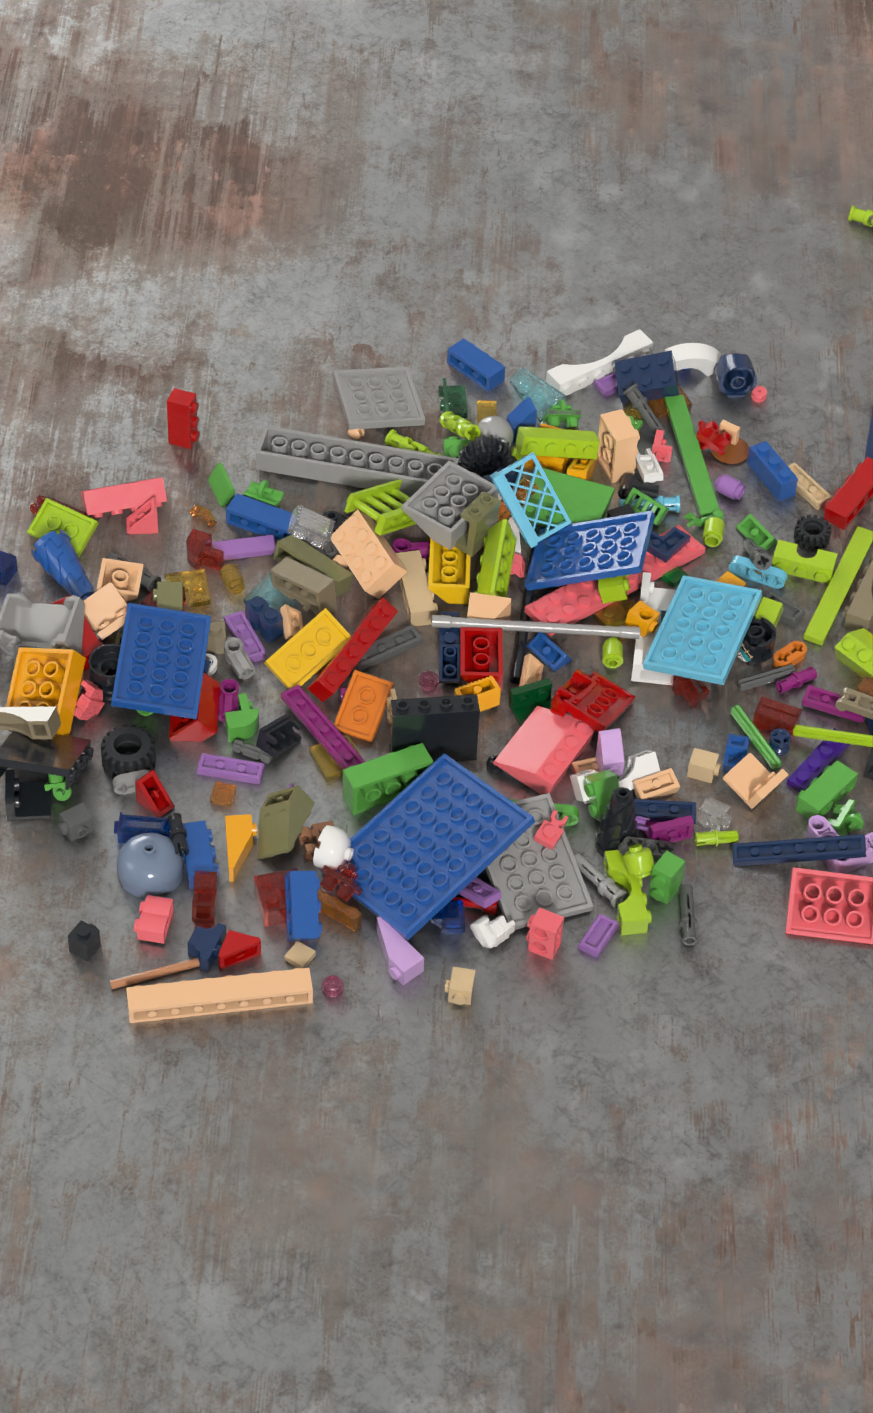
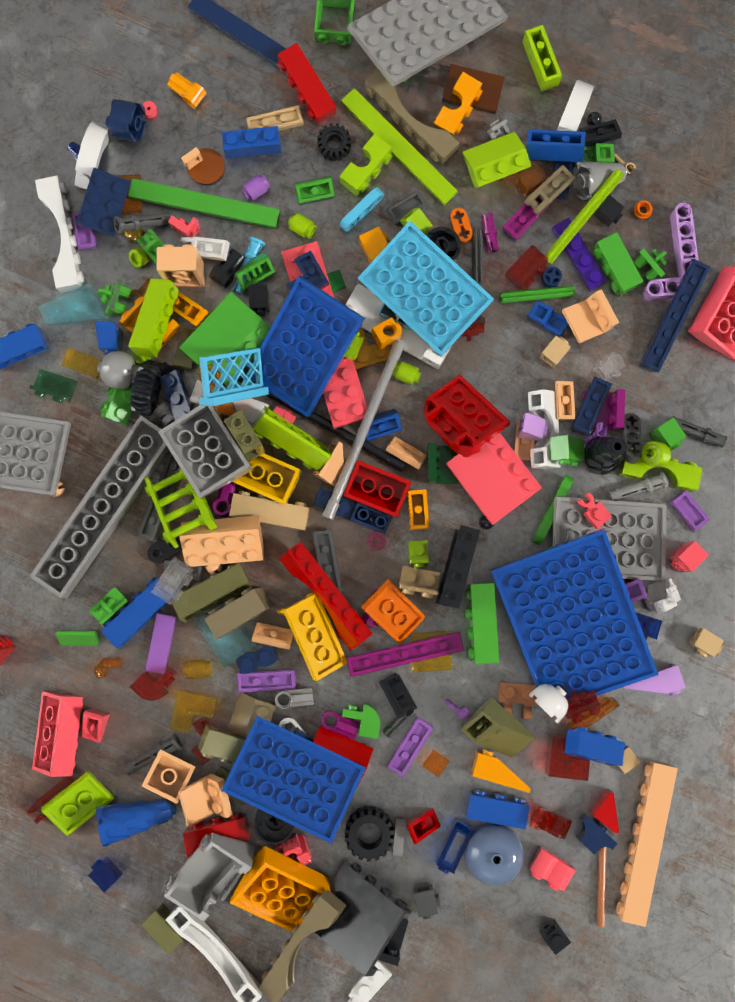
camera: 65 degrees left, 35 degrees up
black pin [167,813,189,857] -> none
clear pink plate [321,975,344,998] -> none
lime piece [385,429,443,456] -> none
lime piece [439,411,481,441] -> none
bright green arm [683,510,724,527] -> none
lime axle [694,829,739,847] -> none
red hips [696,420,732,456] -> none
dark grey pin [742,538,772,570] -> none
none -> light orange piece [167,72,207,109]

